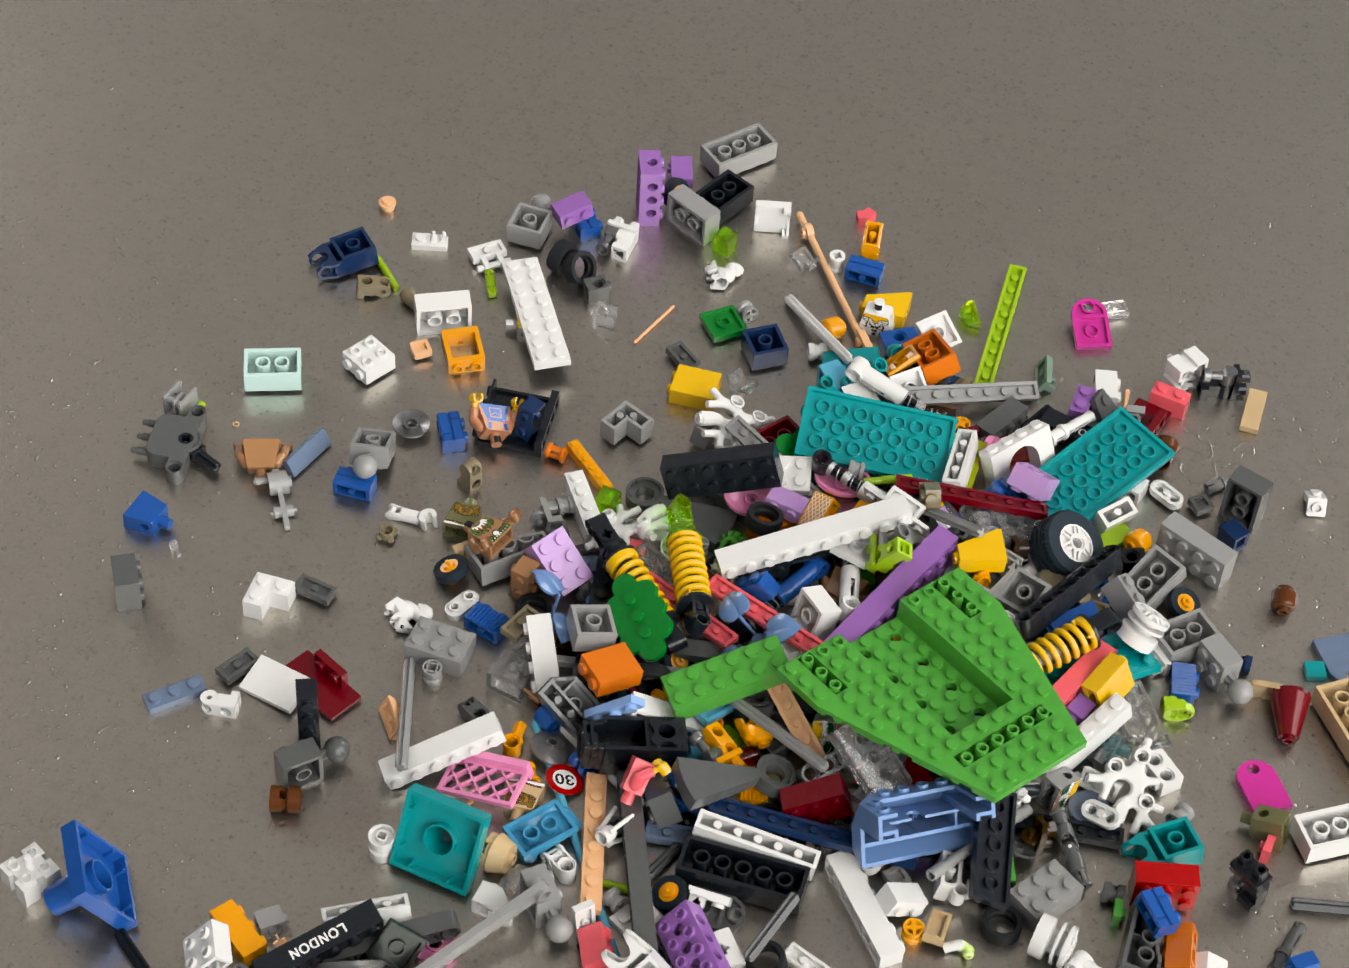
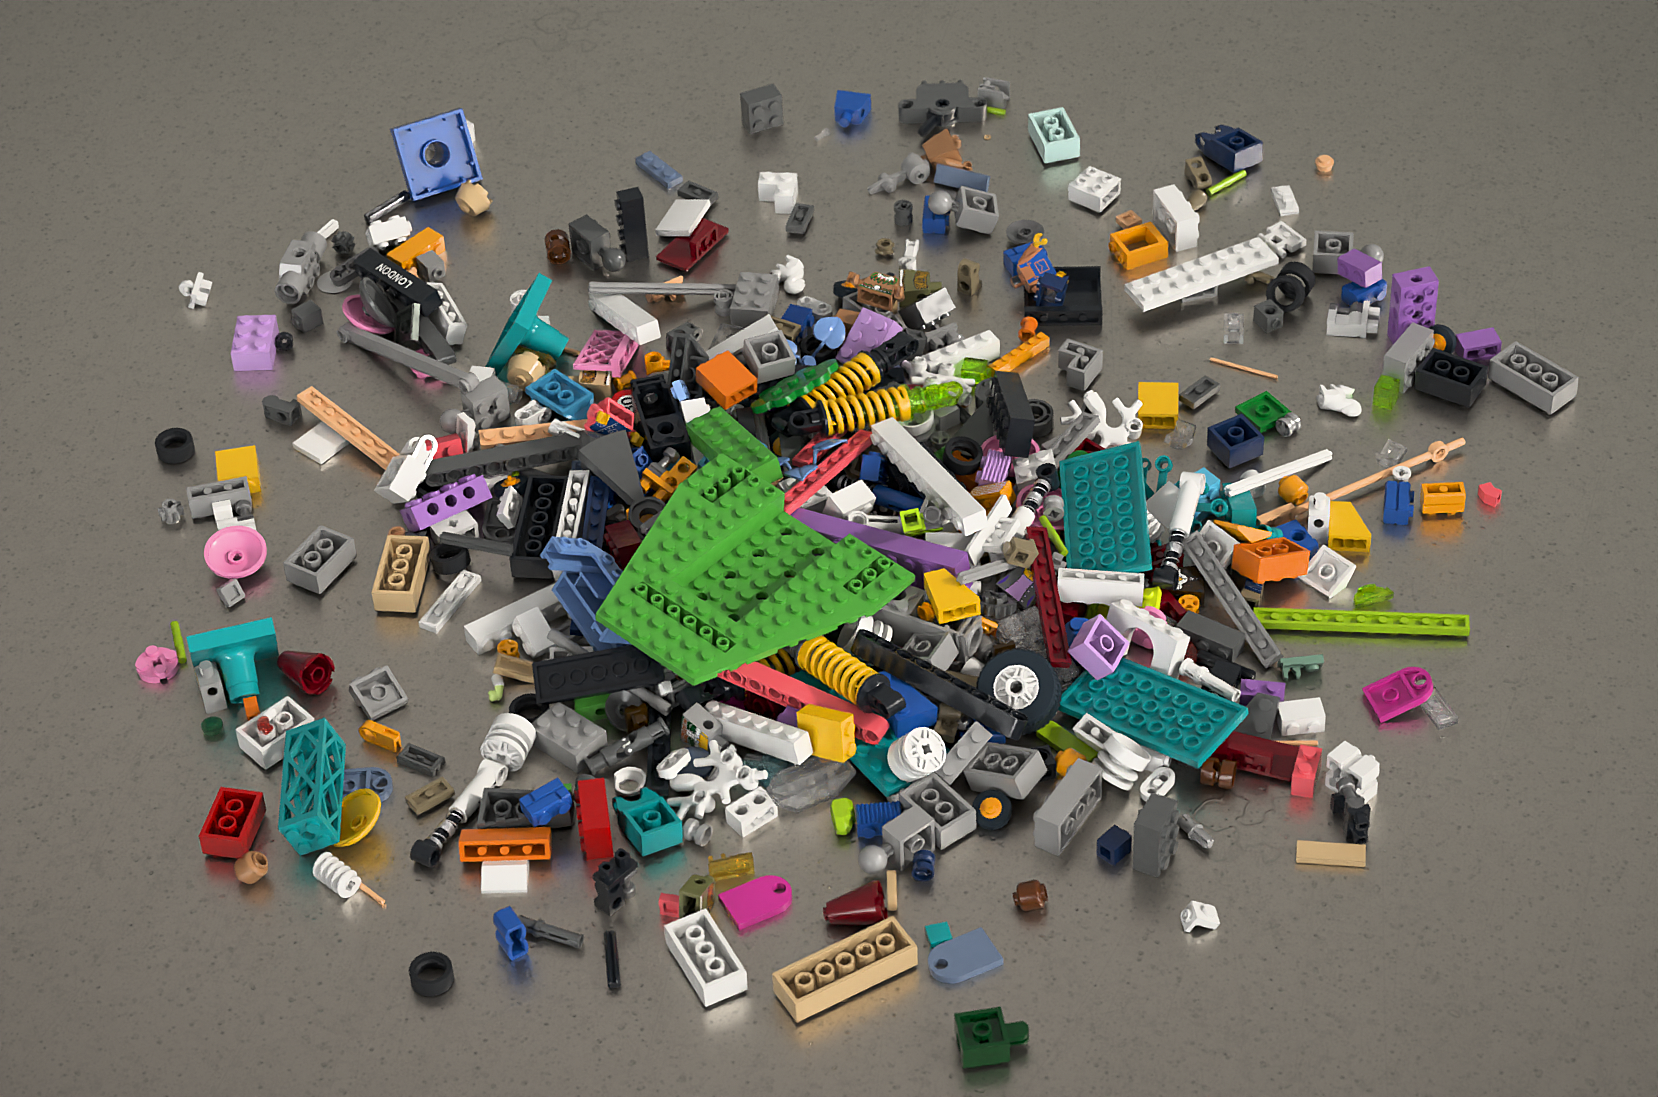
camera: 85 degrees right, 5 degrees down
white leg [200,690,242,719] -> none
white piece [753,200,791,239] -> none
light grey tile [1125,404,1146,422] -> none
none -> tan cone [455,179,493,216]
none -> white piece [614,767,647,796]
none -> clear yellow plate [708,852,755,881]
none -> dark grey wheel [894,200,913,226]
none -> brick [898,287,956,331]
none -> white wheel [1092,732,1151,790]

